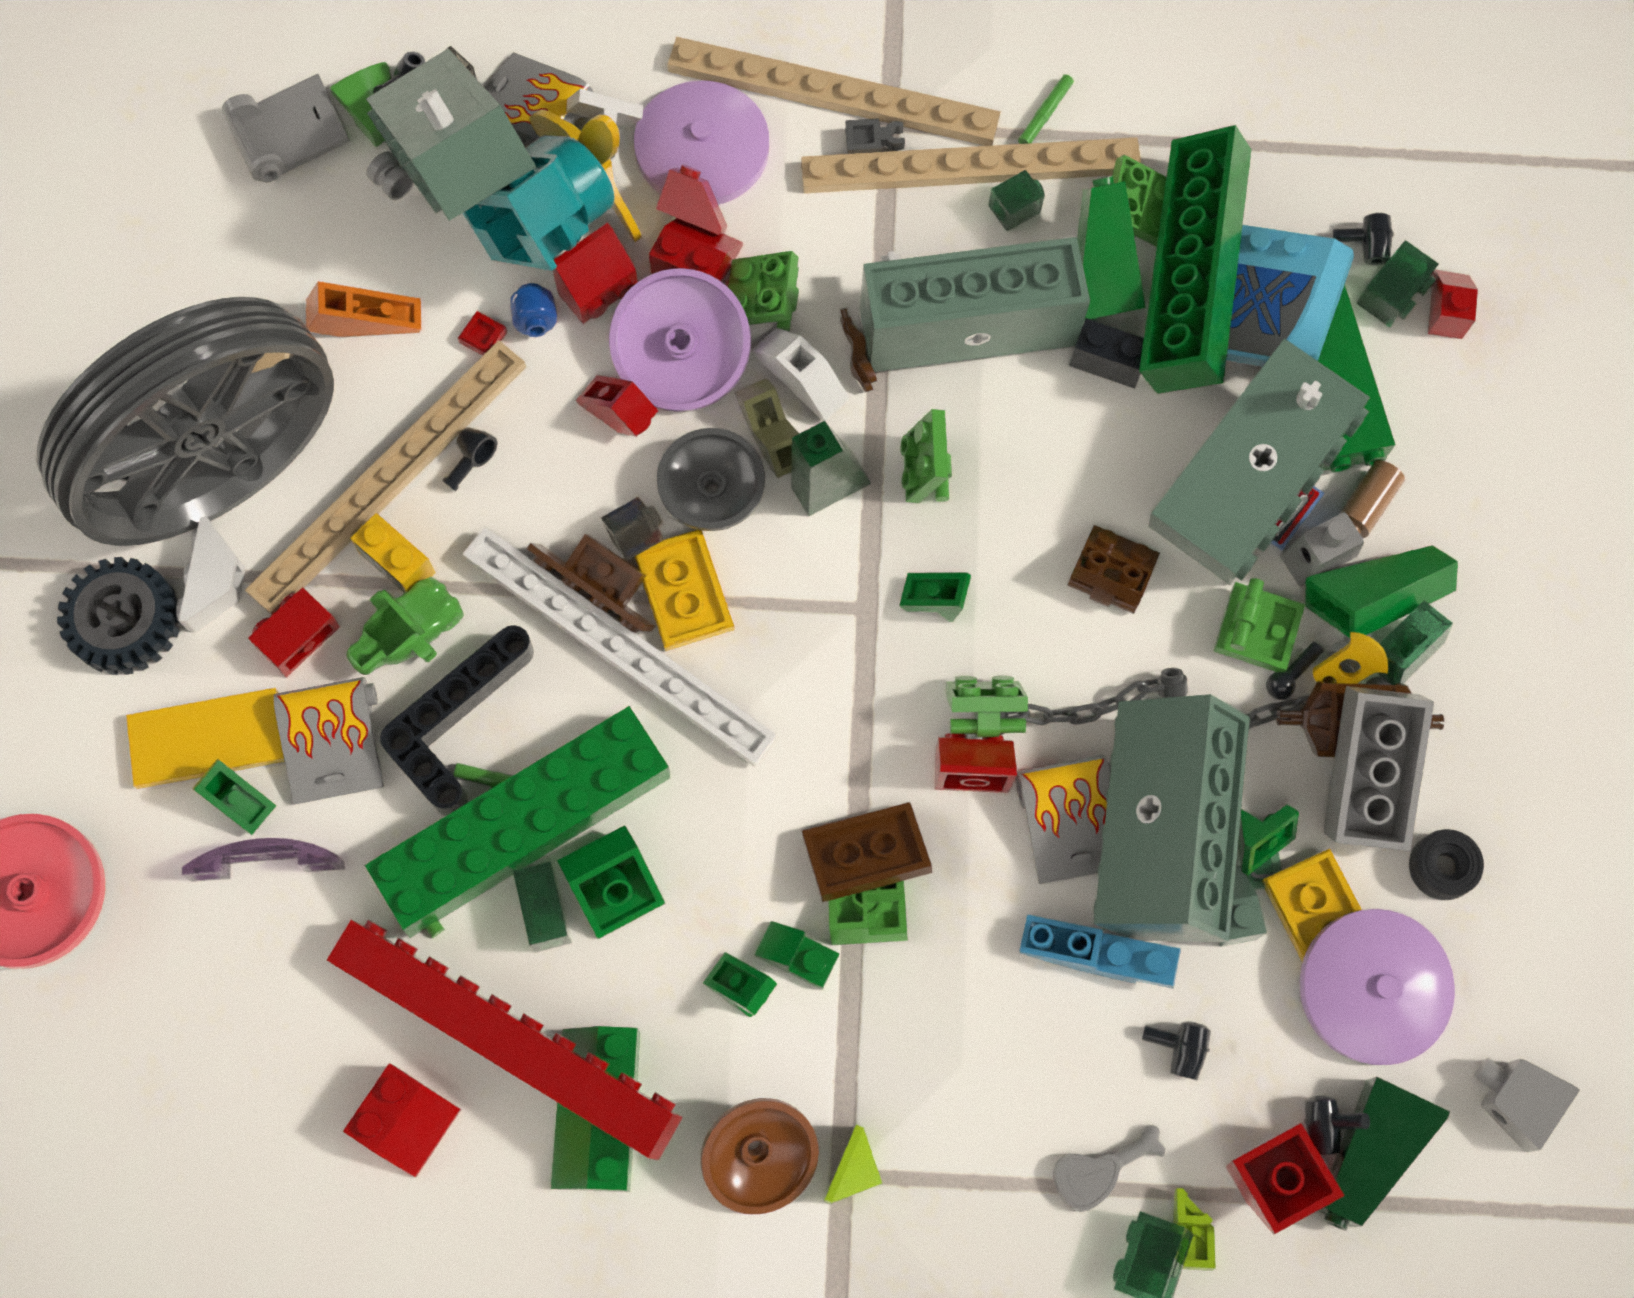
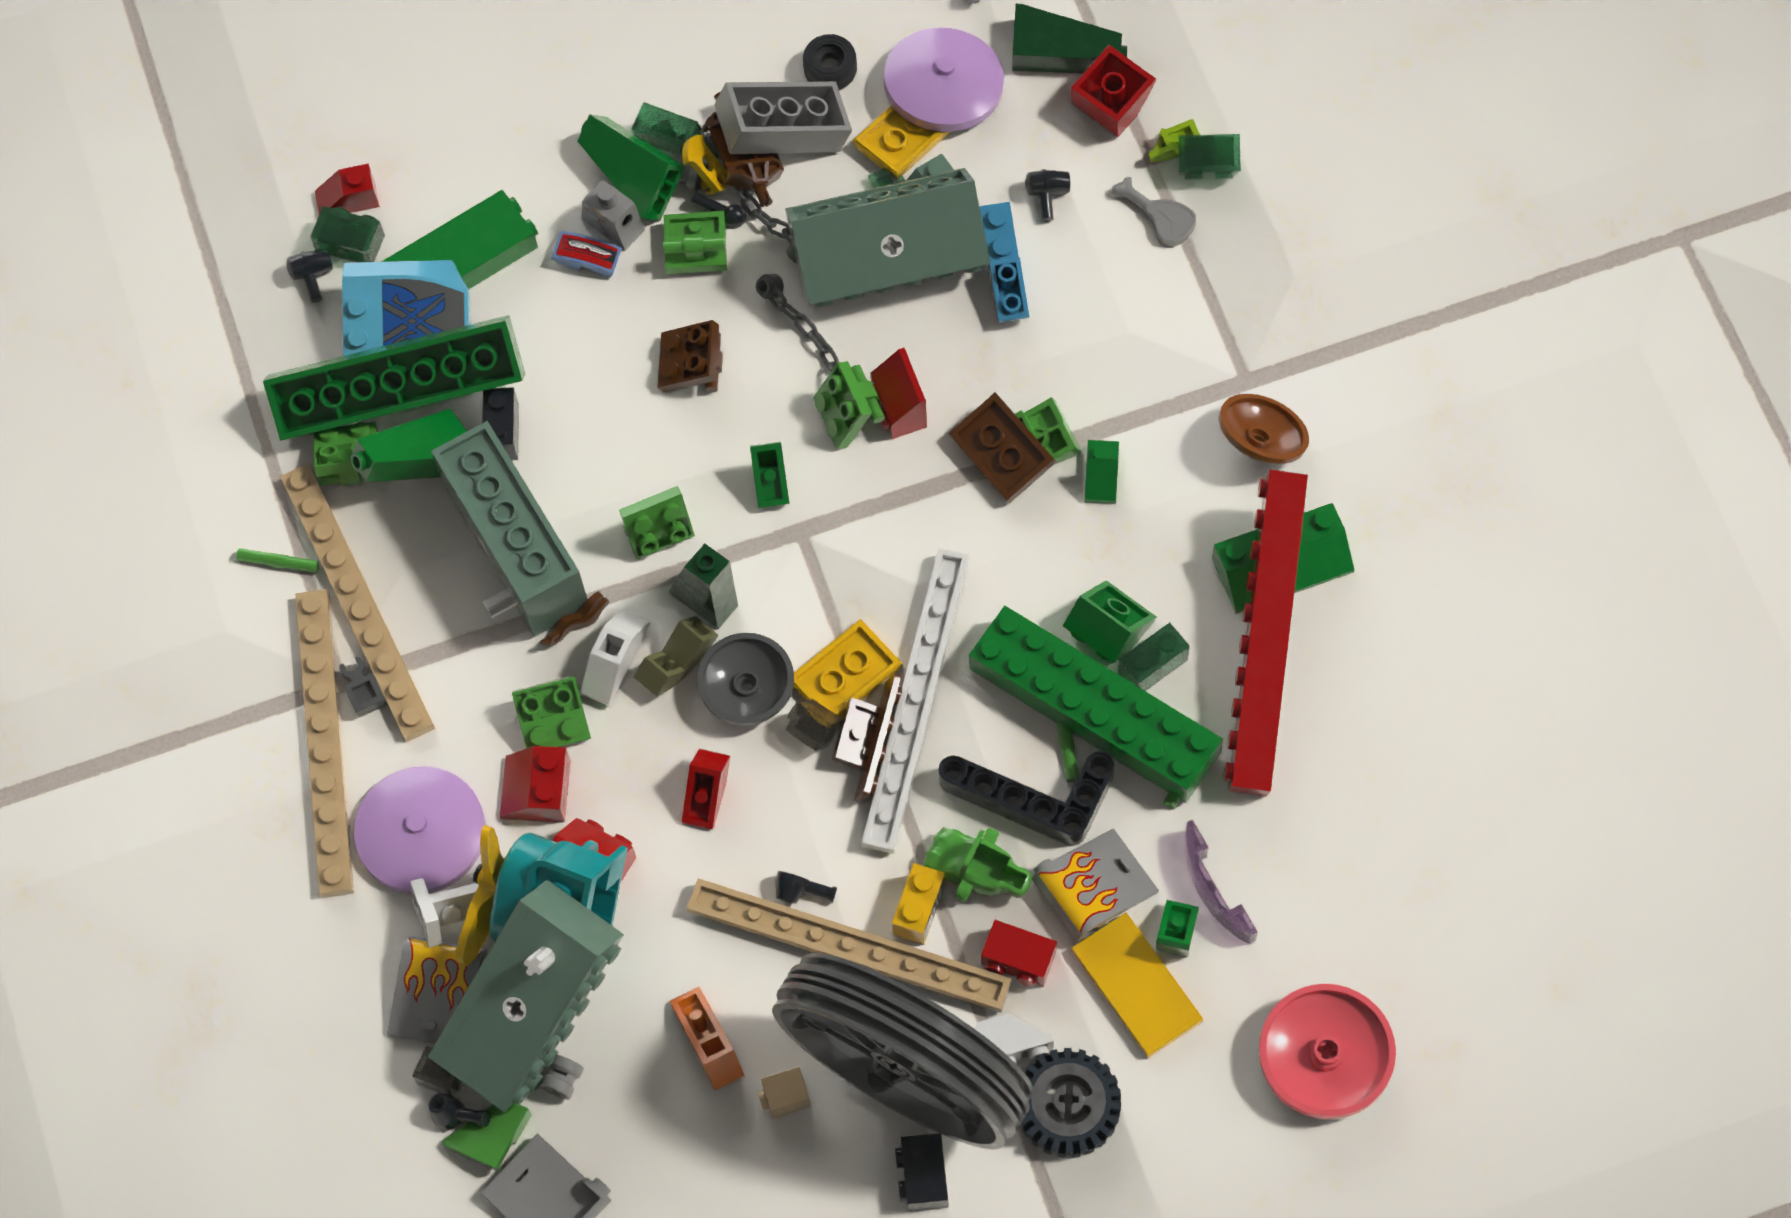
camera: 105 degrees left, 5 degrees down
red slope [342,1063,462,1178] -> none
red tile [458,311,508,356] -> none
blue head [509,283,557,337] -> none
lavender dish [609,268,751,412] -> none
red slope [656,164,727,235] -> none
green slope [703,952,777,1017] -> none
lime slope [824,1124,882,1204] -> none
clear green brick [988,170,1045,231] -> none
light grey door [1015,755,1111,884] -> none
sand green piece [1148,338,1370,585] -> none
green slope [1238,804,1299,876] -> none
black piece [1304,1096,1370,1155] -> none
medium nougat brick [1339,460,1405,538] -> none

